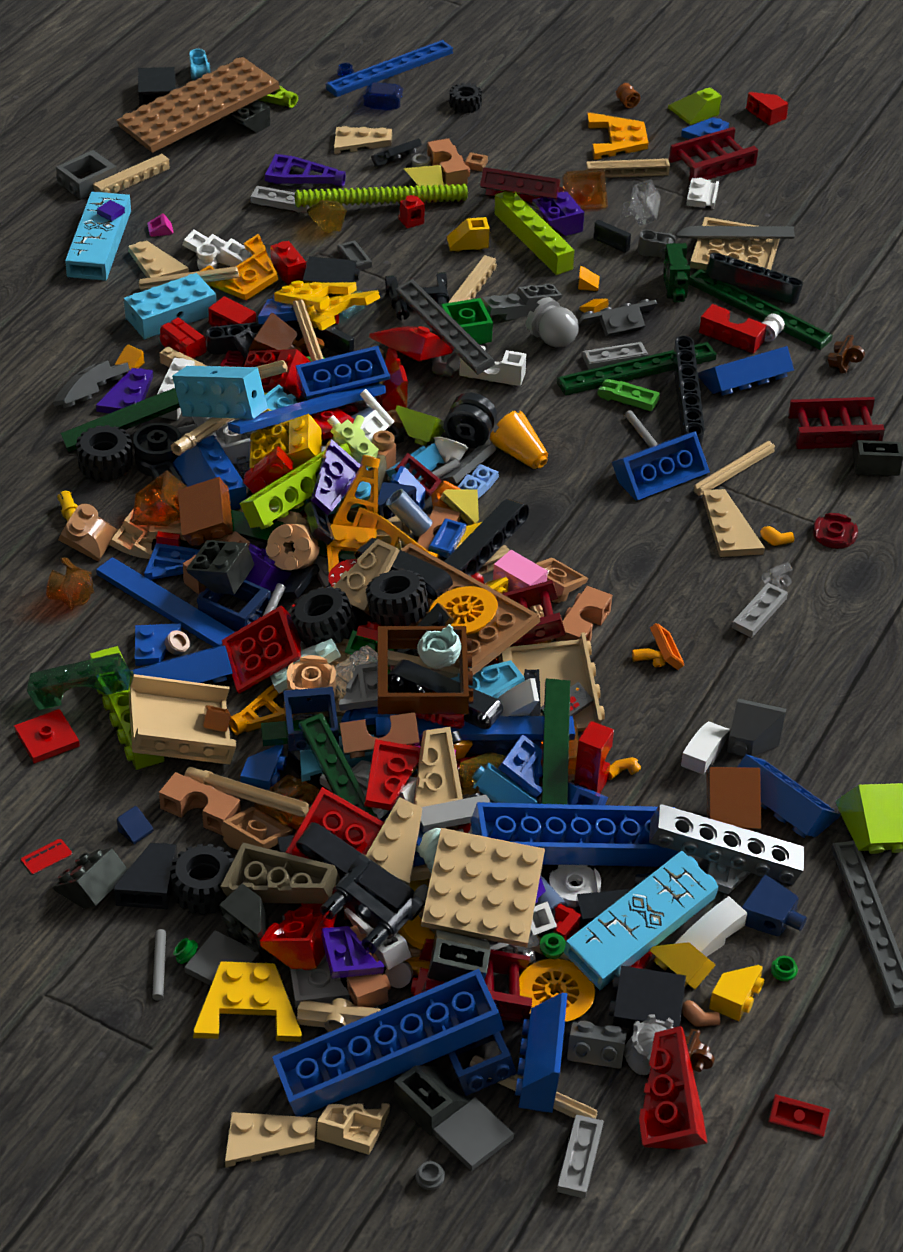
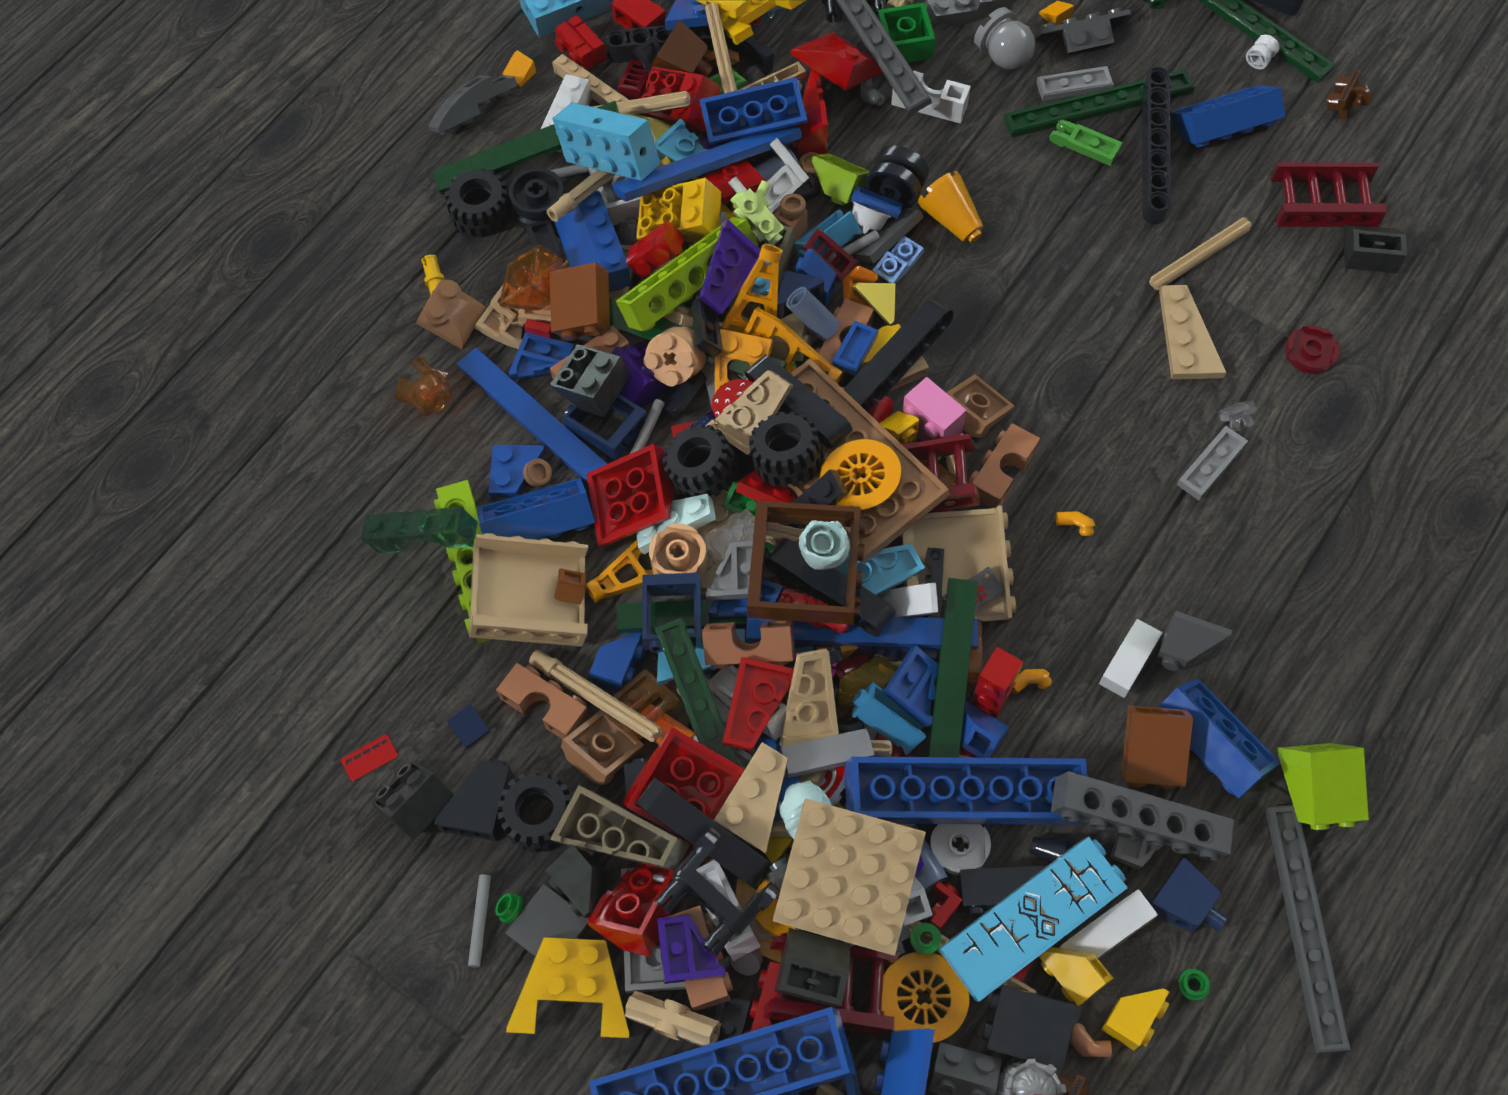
camera: 10 degrees right, 20 degrees up
red plate [14,709,80,763] -> none
dark purple wing [96,368,153,413] -> none
blue slope [611,431,710,501] -> none
light grey bar [625,411,658,447] -> none
orange tile [650,623,684,670] -> none
red arch [699,304,767,354] -> none
light orange arm [760,526,794,546] -> none
none -> blue tile [851,186,903,219]

